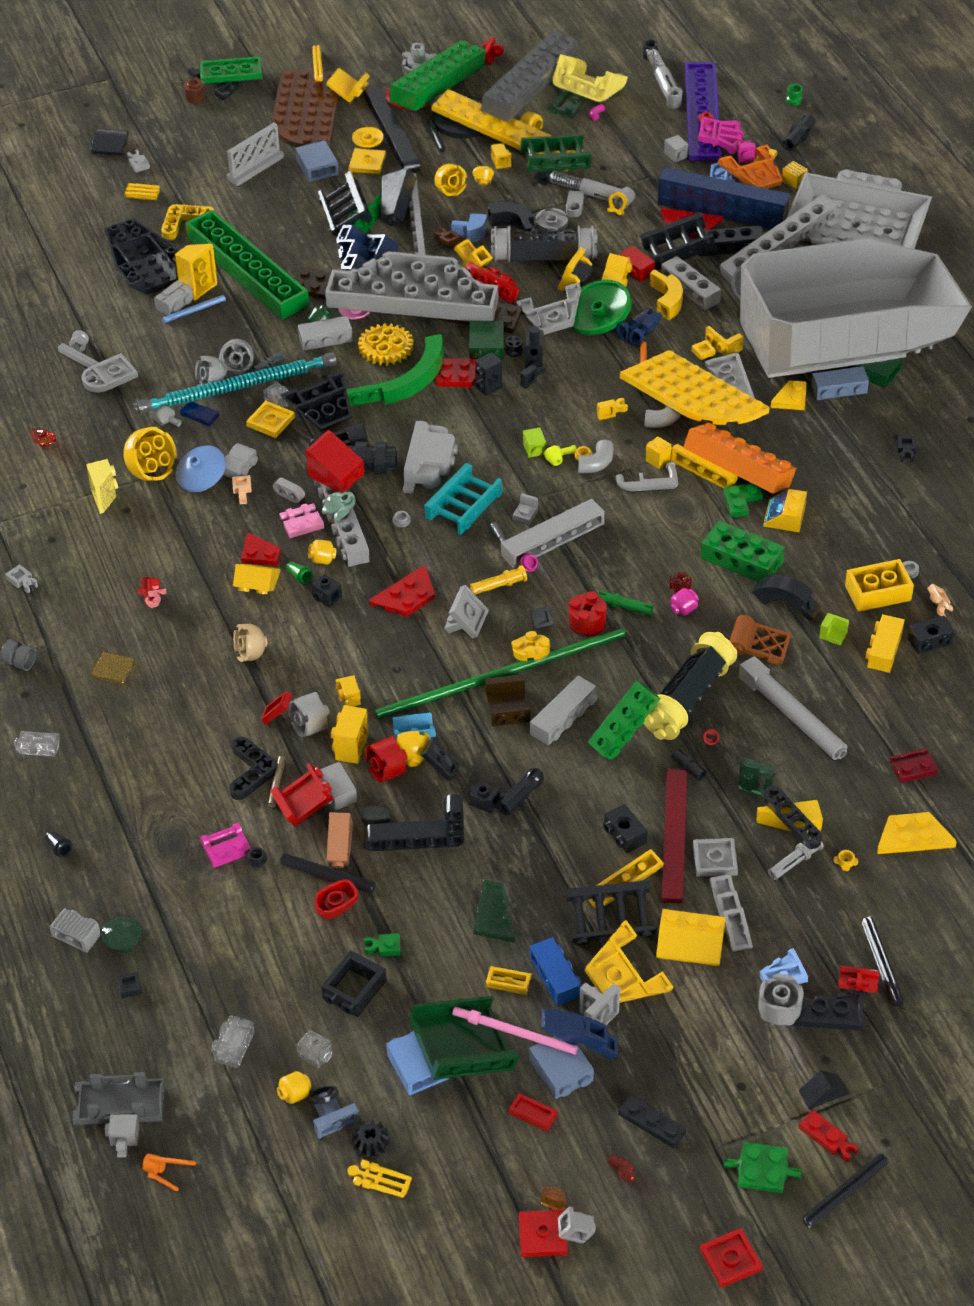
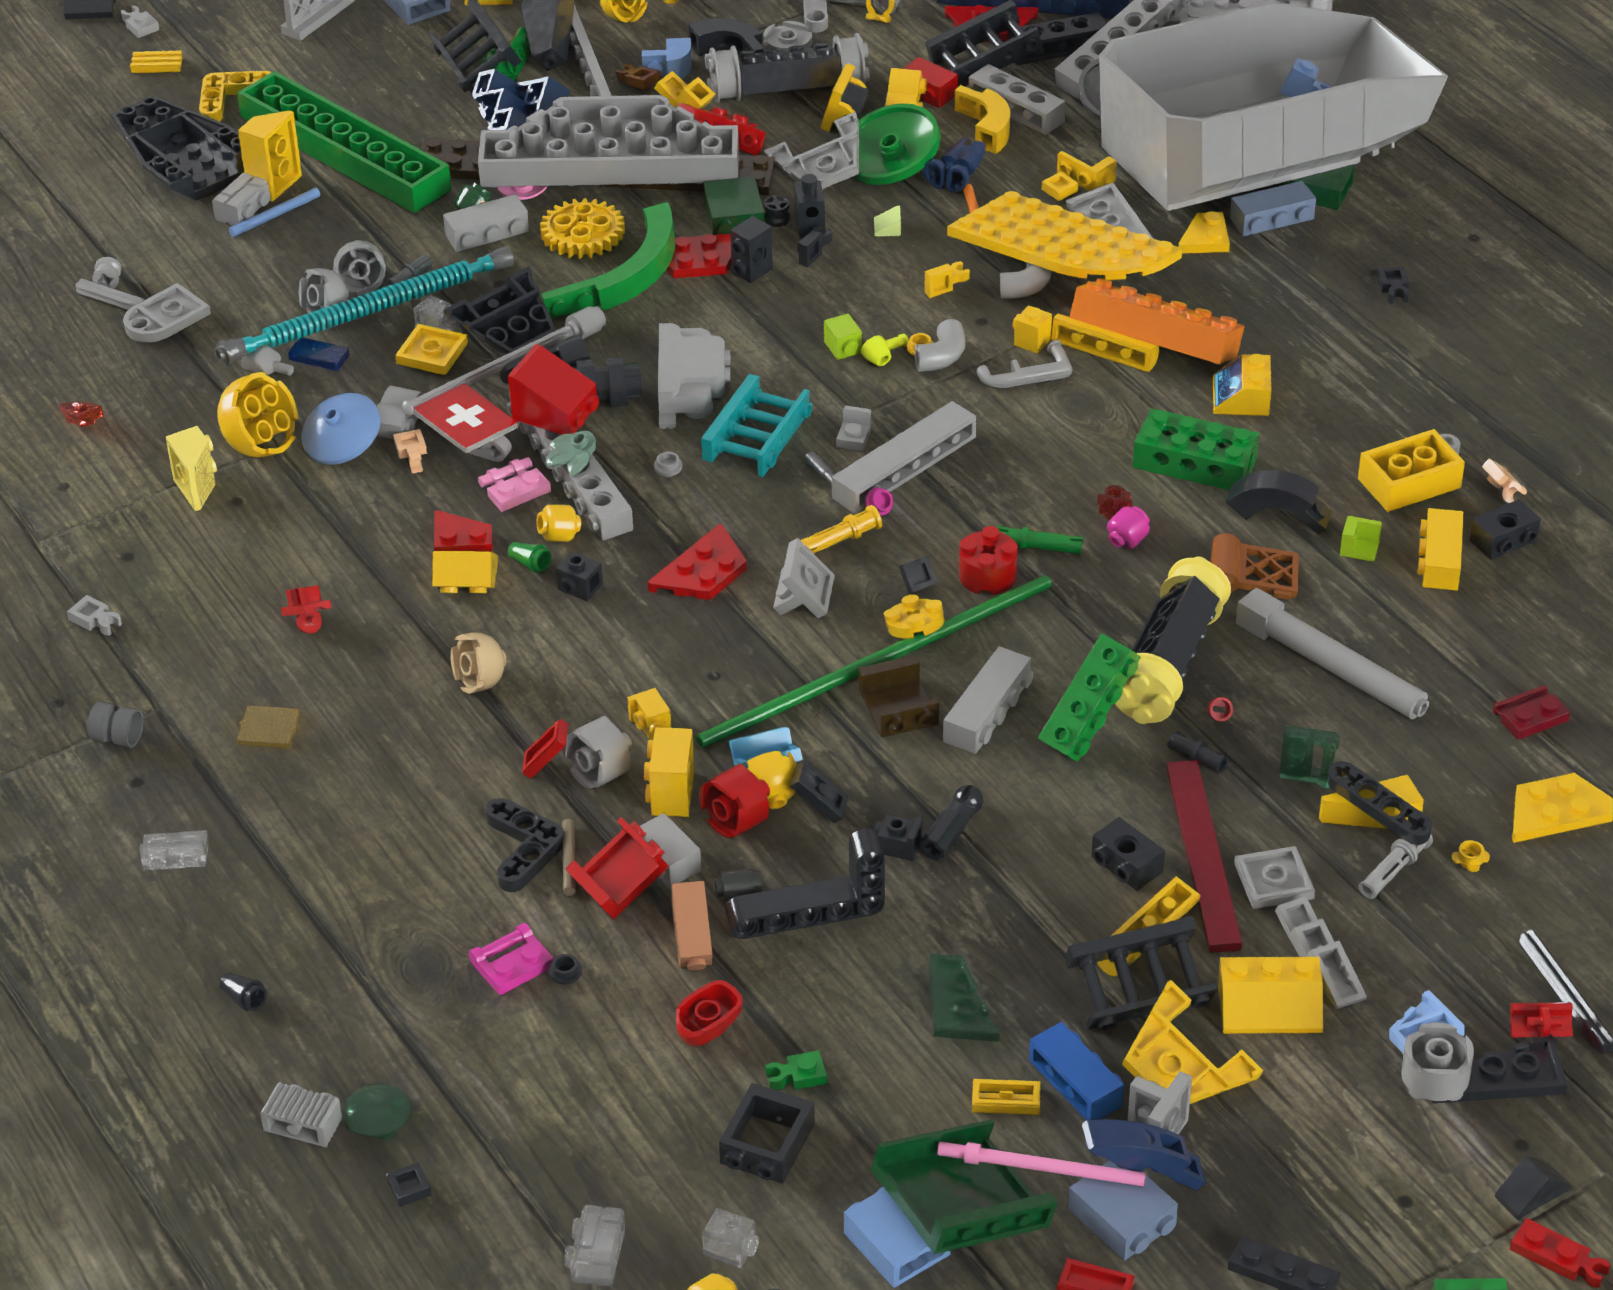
camera: 10 degrees left, 5 degrees down
black axle [280,853,376,893] -> none
green plate [723,484,763,518] -> none
none -> flag [402,306,606,453]
none -> yellowish green slope [874,206,901,236]
none -> medium blue brick [1280,58,1330,97]

